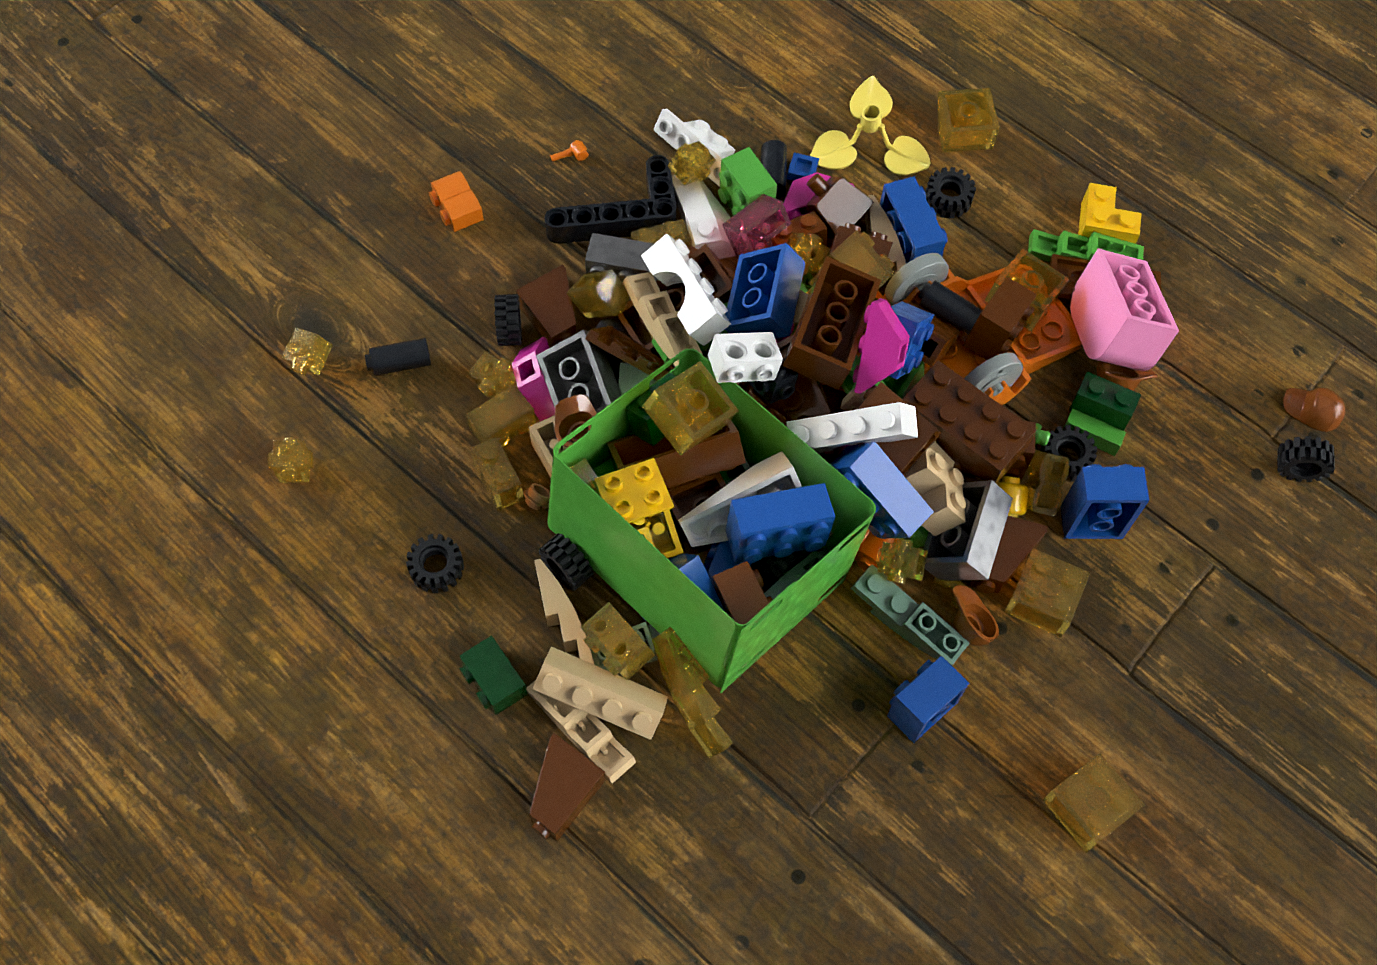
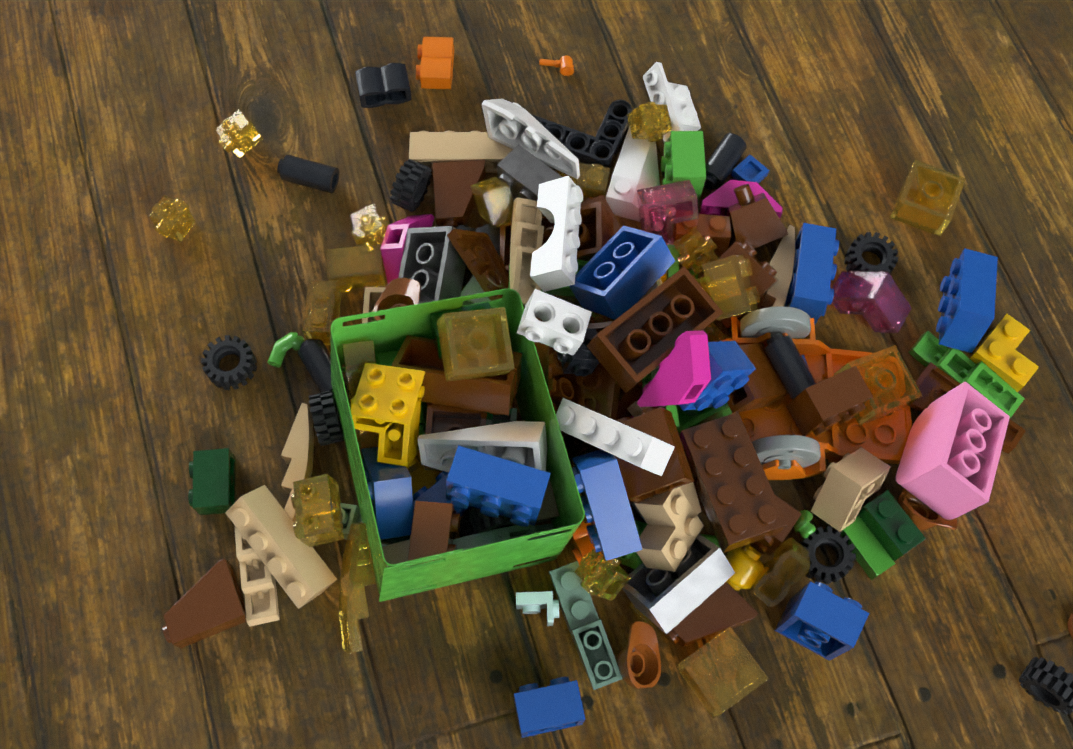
camera: 30 degrees right, 5 degrees up
light yellow plant [810,75,930,176] -> none
none -> bright green arm [267,332,304,368]
none -> black brick [298,338,349,394]
none -> black brick [355,63,412,108]
none -> tan brick [409,131,513,173]
none -> white wedge [482,99,580,179]
none -> light aqua bracket [516,591,559,626]
none -> tan brick [811,447,891,532]
none -> clear pink brick [832,271,912,333]
none -> blue brick [936,248,998,353]

